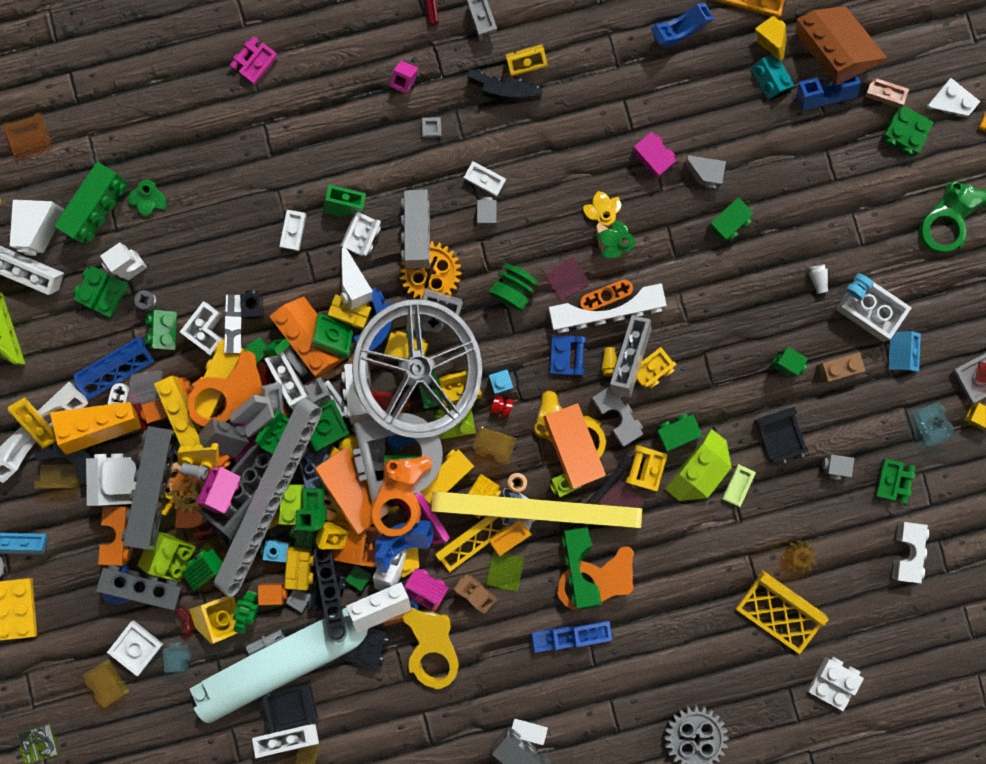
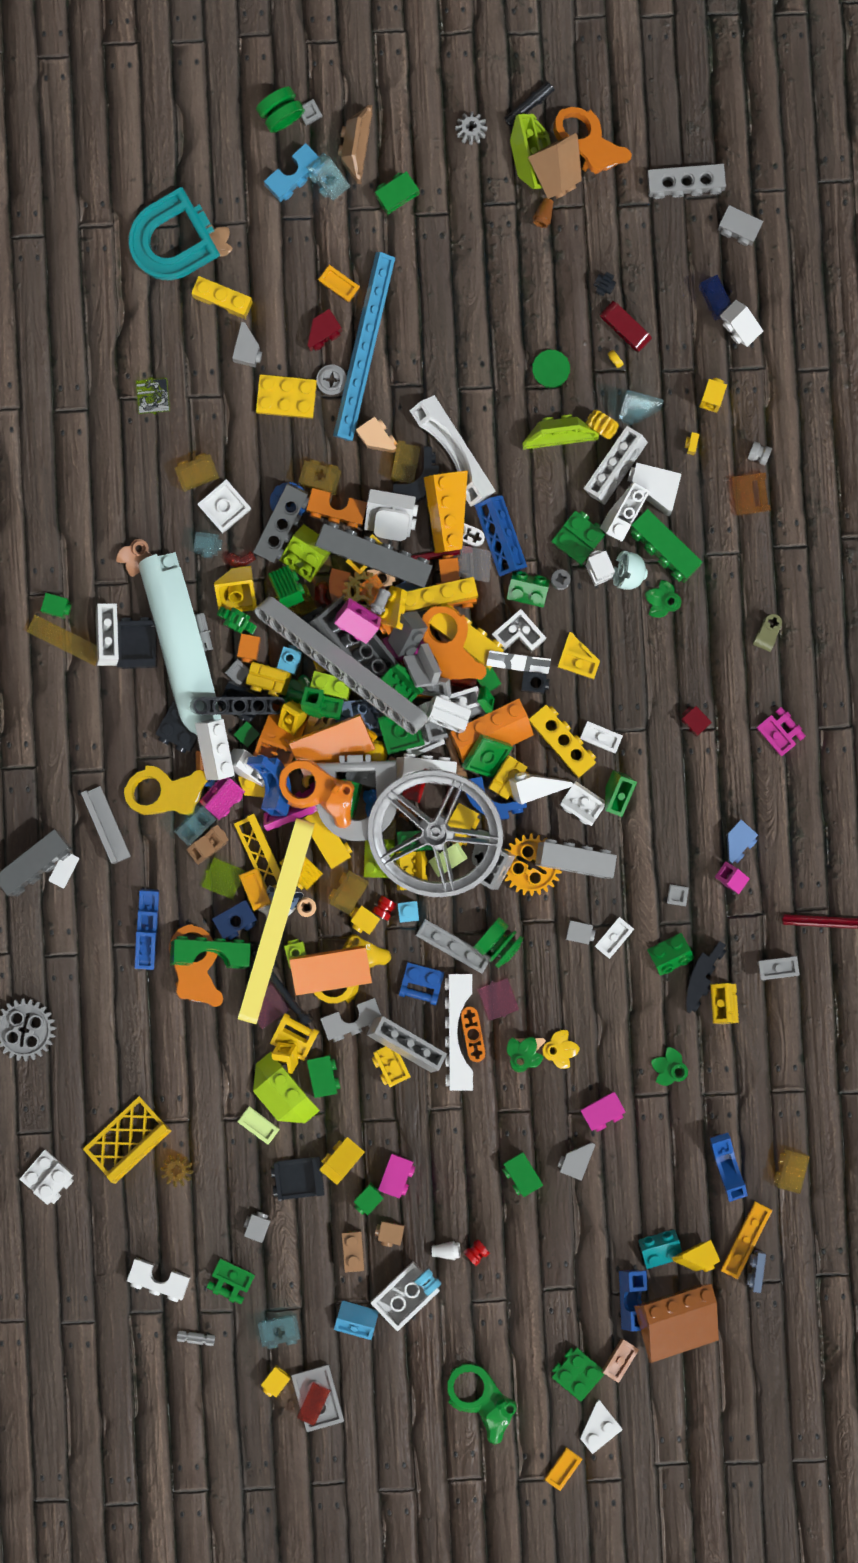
camera: 105 degrees right, 0 degrees up
yellow tile [8,397,56,448] -> none
yellow cone [601,347,618,376] -> none
none -> light grey fence [81,786,131,864]
none -> nougat plate [116,539,152,577]
none -> clear light blue brick [174,805,216,846]
none -> light grey axle [177,1331,215,1346]
none -> dark blue brick [212,900,258,940]
none -> yellow panel [272,1042,298,1074]
none -> clear yellow brick [298,459,342,495]
none -> yellow brick [320,1137,365,1185]
none -> yellow brick [350,906,380,935]
none -> light nougat slope [356,417,397,453]
none -> medium nougat brick [375,1220,405,1247]
none -> dark pink brick [378,1153,415,1199]
none -> light grey tile [416,919,491,974]
none -> white brick [426,695,472,733]
none -> yellowish green tile [429,842,468,877]
none -> red wheel [464,1239,490,1266]
none -> yellow brick [529,705,596,778]
none -> yellow wing [558,632,600,680]
none -> white slope [600,482,650,541]
none -> light aqua cylinder [613,551,648,590]
none -> green bracket [647,933,694,976]
none -> green plate [651,1047,688,1086]
none -> dark red brick [681,706,712,737]
none -> medium blue slope [727,820,758,864]
none -> olive piece [753,614,782,652]

